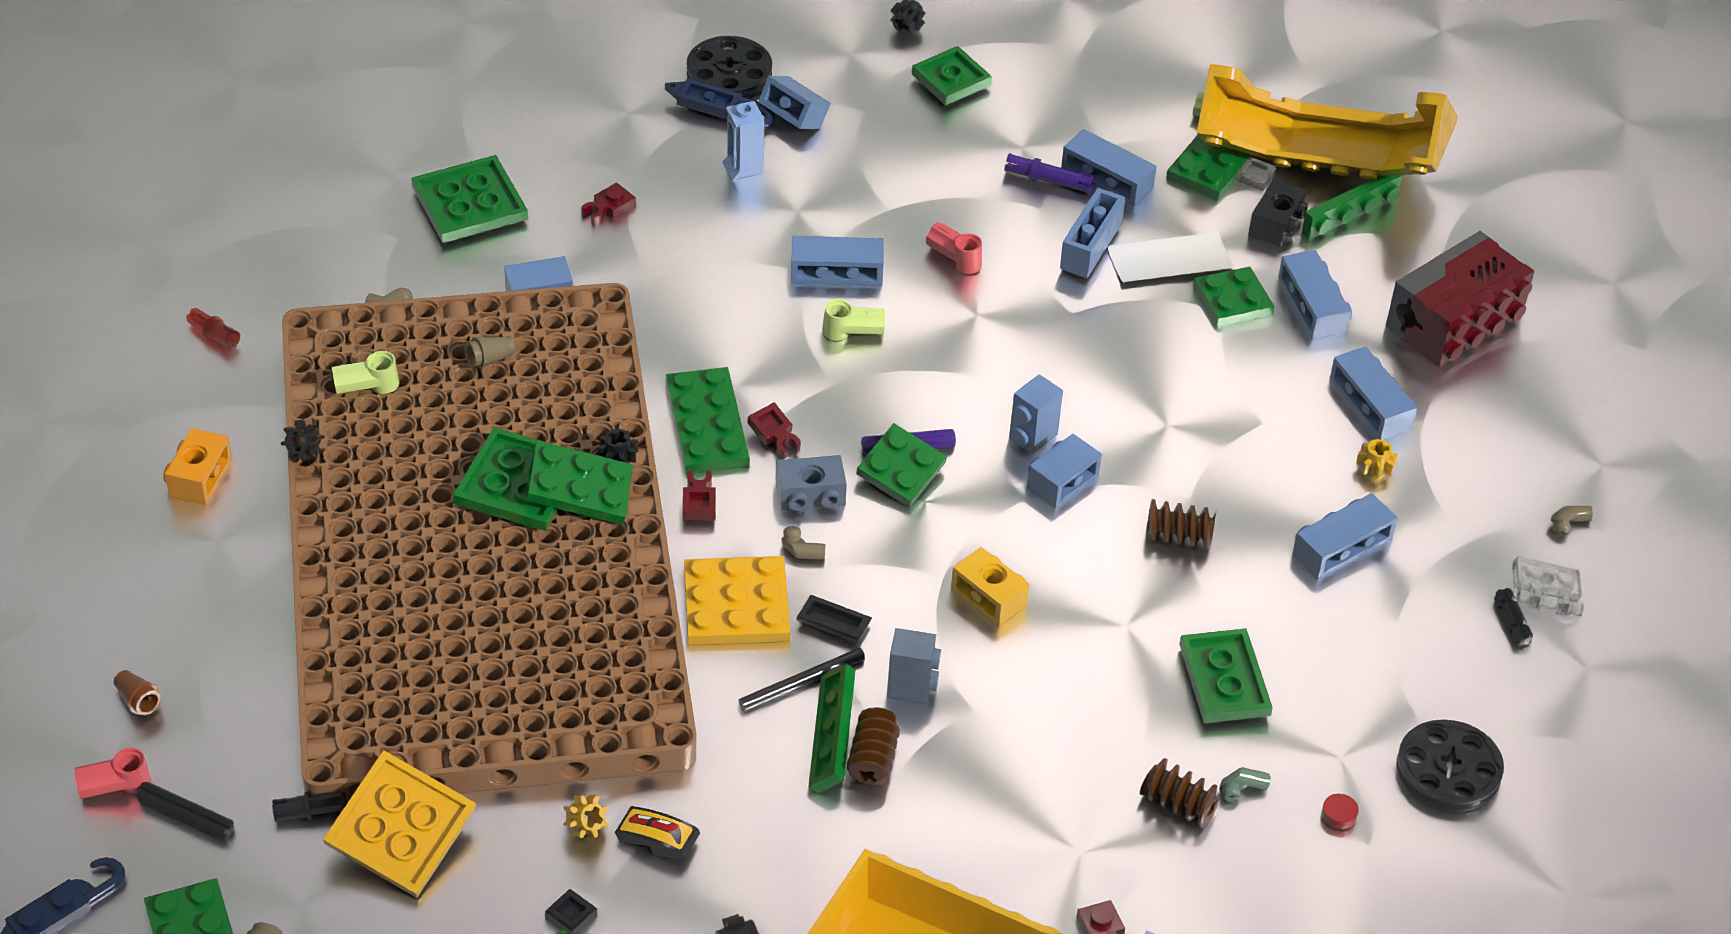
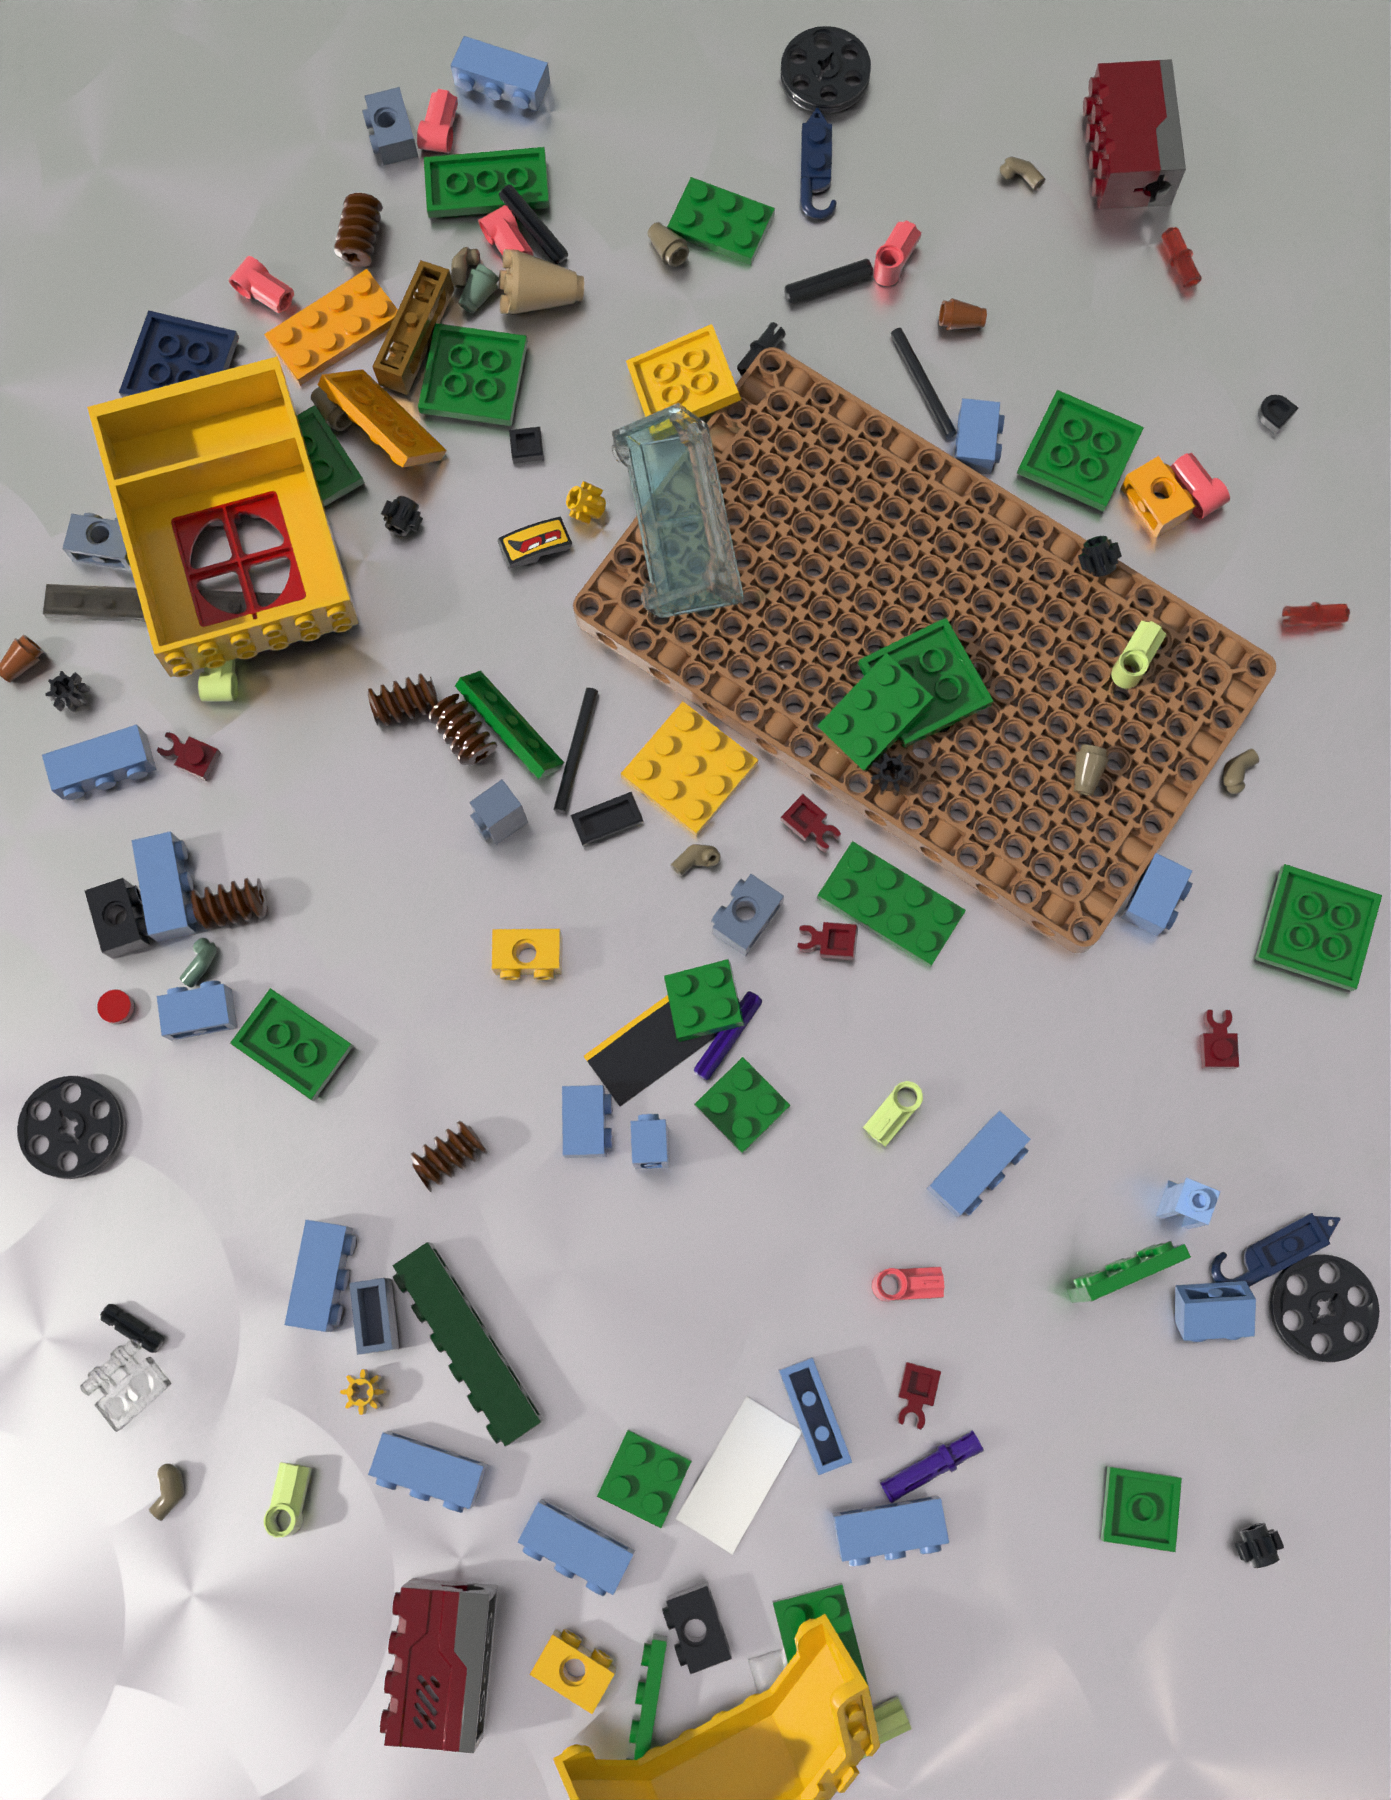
camera: 140 degrees right, 30 degrees up
none -> black brick [84,878,150,959]
none -> medium blue brick [131,831,197,942]
none -> medium blue brick [157,981,237,1041]
none -> yellowish green piece [264,1462,312,1538]
none -> sand blue brick [349,1278,399,1355]
none -> reddish brown piece [368,673,439,726]
none -> dark green brick [392,1242,544,1447]
none -> yellow brick [529,1629,617,1714]
none -> black sticker [584,995,719,1106]
none -> windscreen [612,403,745,618]
none -> green plate [694,1057,791,1154]
none -> black bar [891,328,957,438]
none -> dark red plate [897,1362,941,1430]
none -> medium blue brick [954,398,1005,474]
none -> green plate [1017,390,1144,512]
none -> green plate [1067,1241,1191,1303]
none -> coral piece [1170,453,1230,519]
none -> black tile [1258,395,1299,434]

